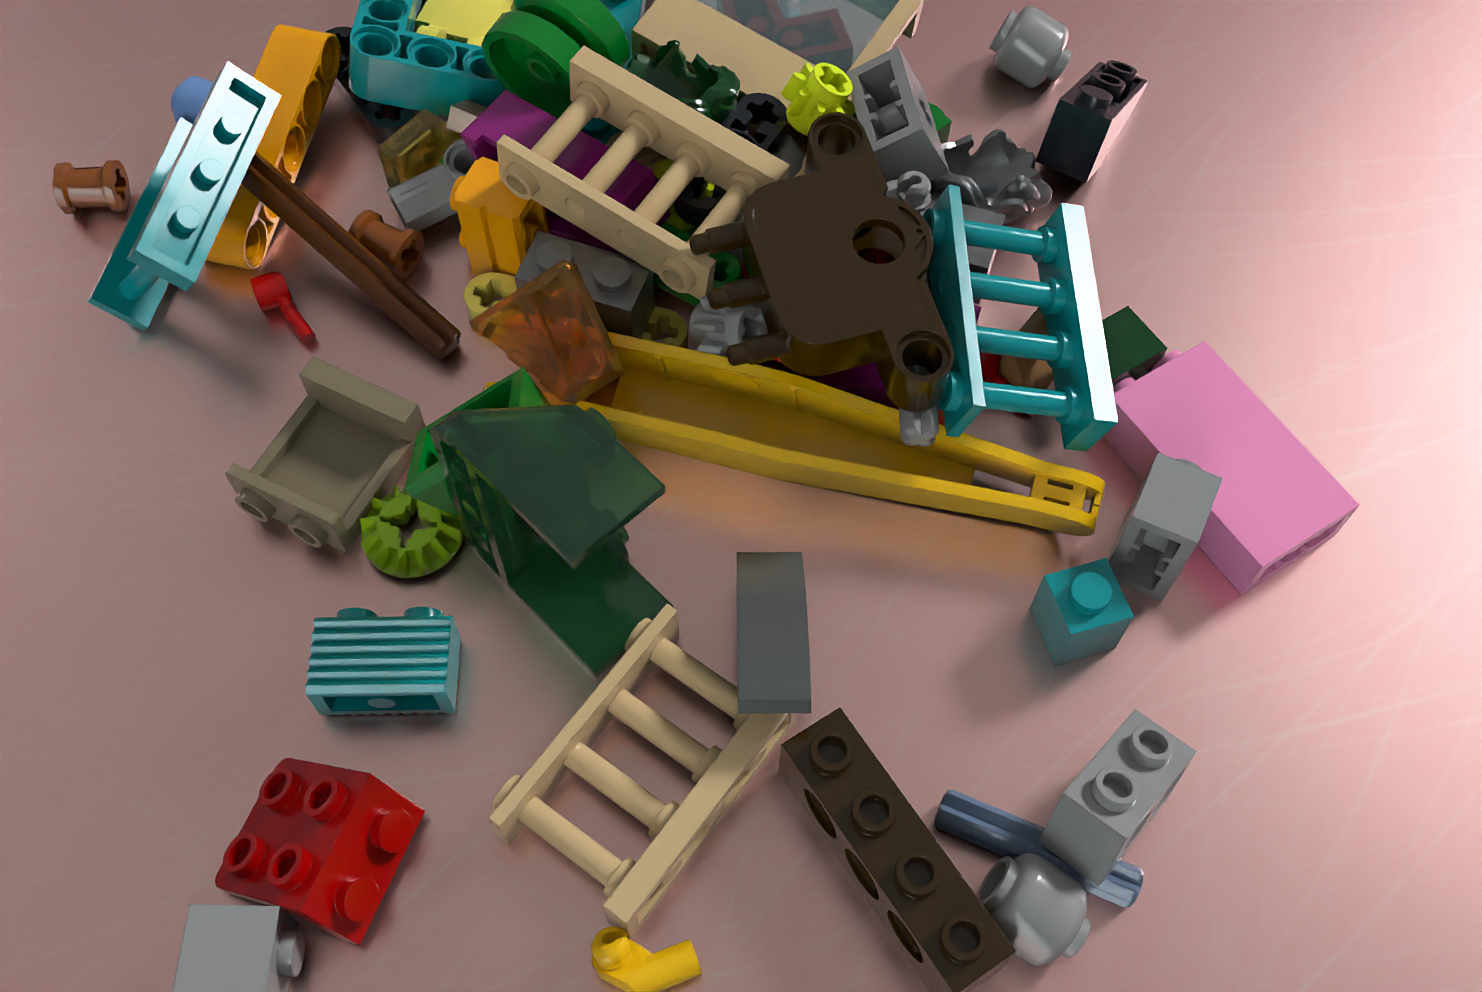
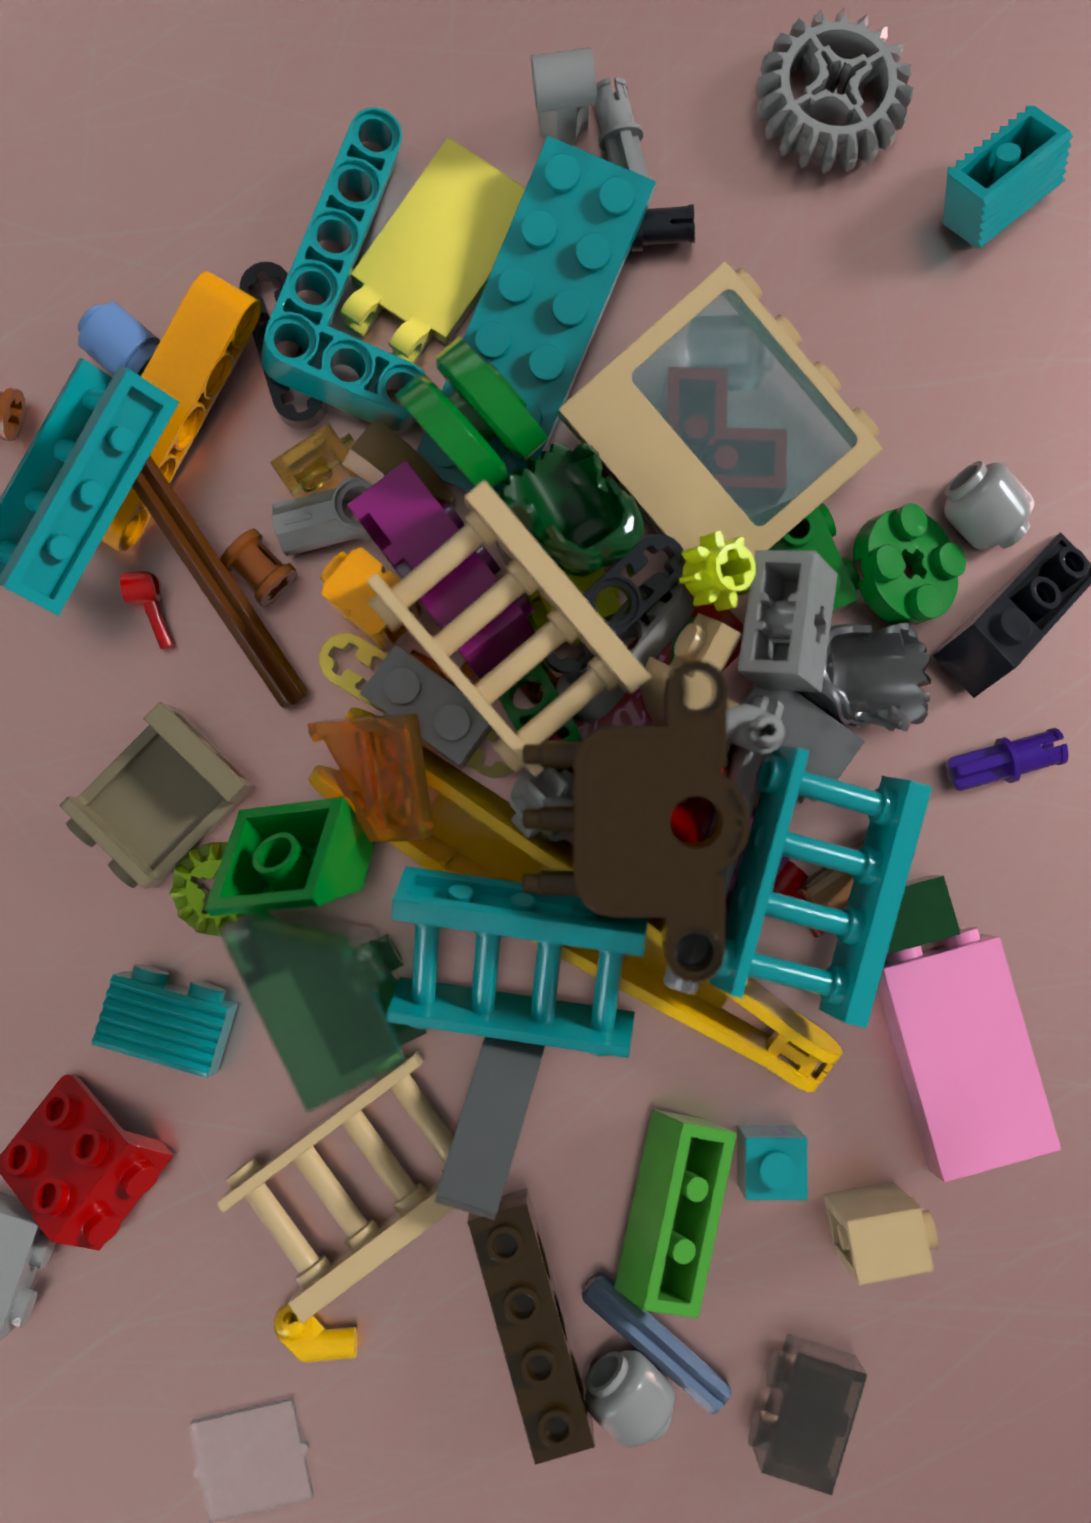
camera: 20 degrees right, 25 degrees up
light grey brick [1038,709,1197,887] -> none
light grey brick [1107,452,1223,601] -> none
none -> teal fence [387,866,648,1058]
none -> bright green brick [614,1109,737,1318]
none -> clear smoke brick [748,1333,868,1495]
none -> tan brick [824,1181,938,1285]
none -> green plate [853,503,966,625]
none -> dark purple axle [946,728,1069,791]

